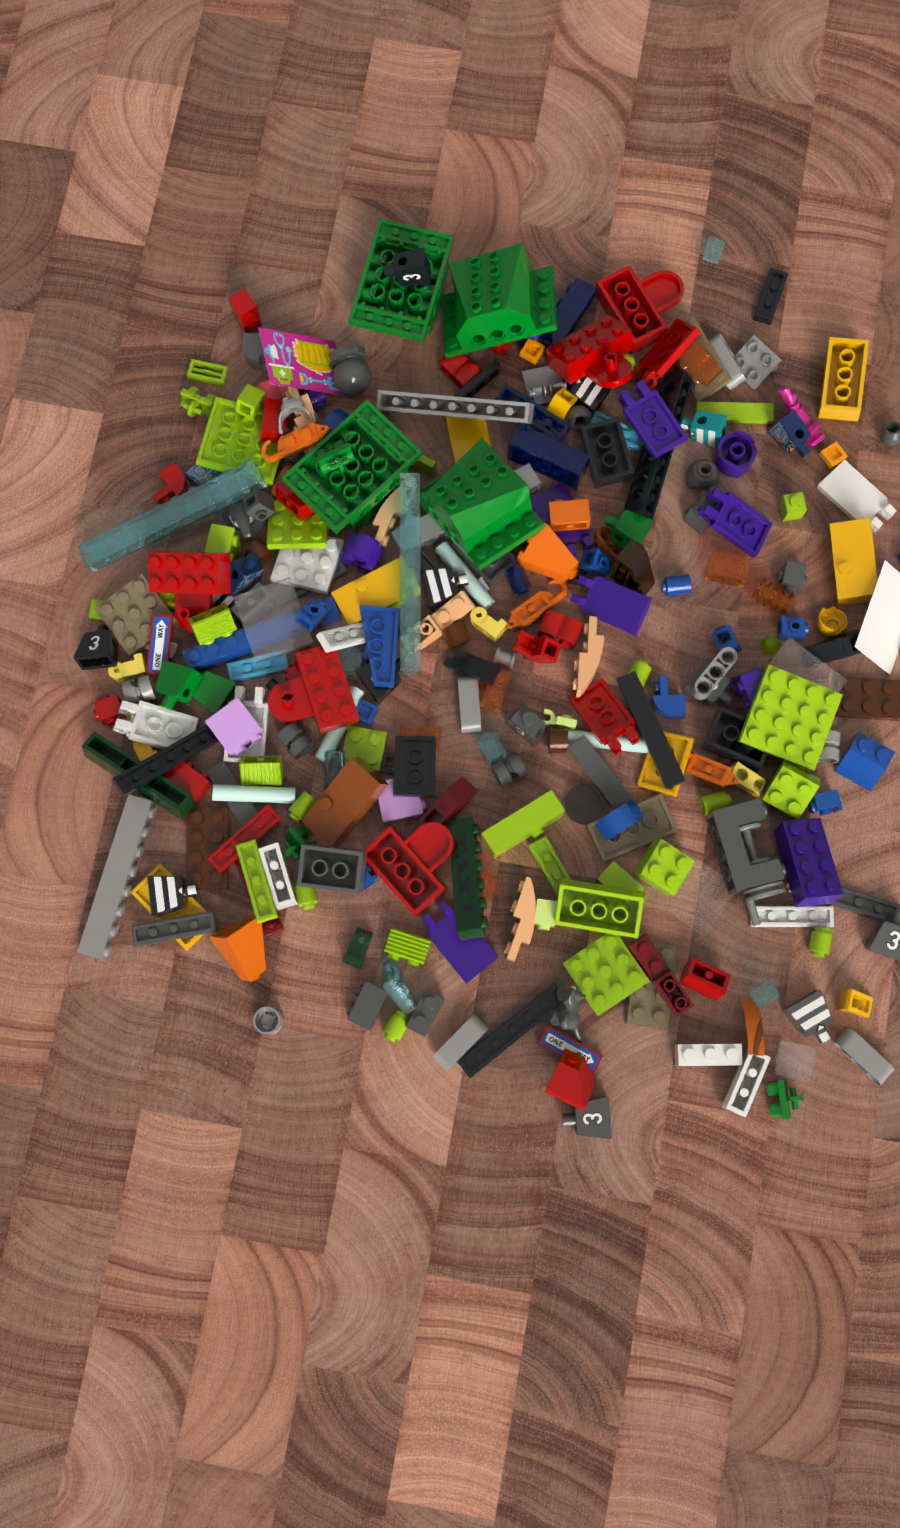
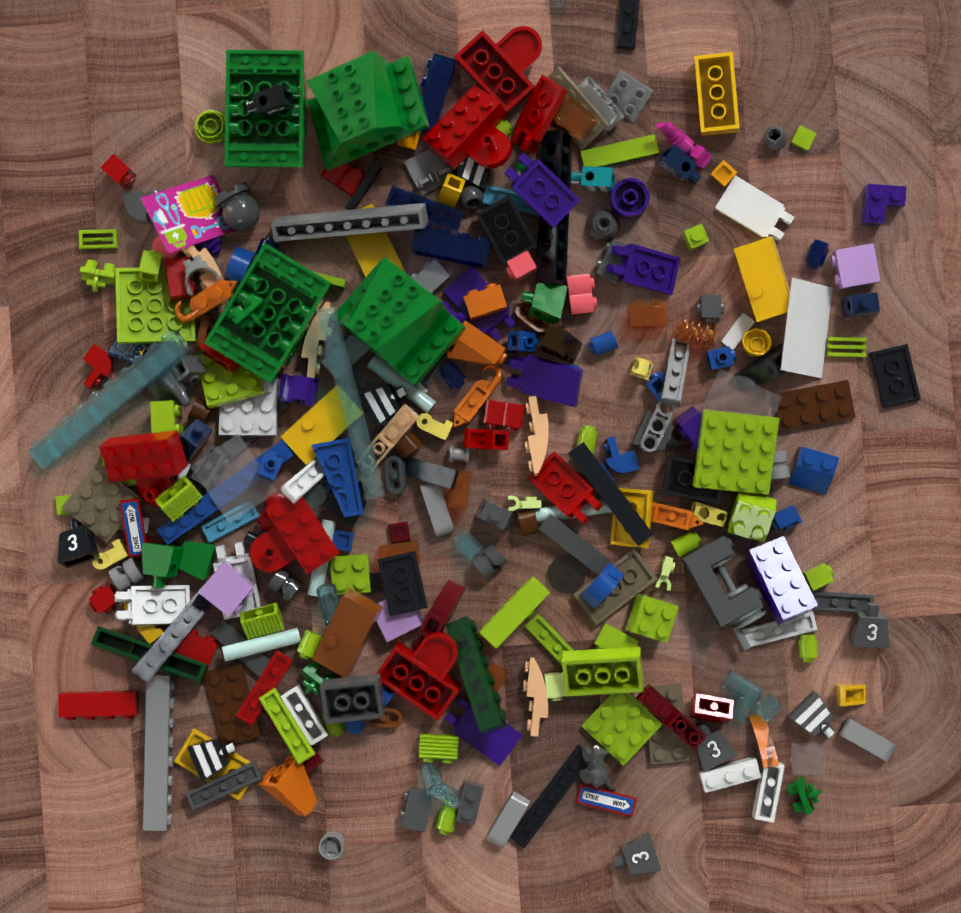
camera: 15 degrees left, 10 degrees up
dark green leg [342,927,373,970] -> none
red slope [545,1048,596,1111] -> none
clear neon green plate [761,636,781,654] -> none
none -> red brick [58,690,139,720]
none -> lime piece [194,110,225,144]
none -> blue brick [346,720,366,734]
none -> dark orange plate [365,707,403,728]
none -> dark grey plate [384,456,407,494]
none -> dark red tile [389,521,411,543]
none -> coral brick [505,250,537,282]
none -> coral brick [566,274,597,316]
none -> light yellow leg [629,357,653,380]
none -> yellowish green plate [655,556,675,591]
none -> tile [661,338,691,407]
none -> dark grey torso [696,722,737,772]
none -> clear light blue brick [721,670,764,723]
none -> white sticker [722,313,755,350]
none -> lime brick [802,563,834,591]

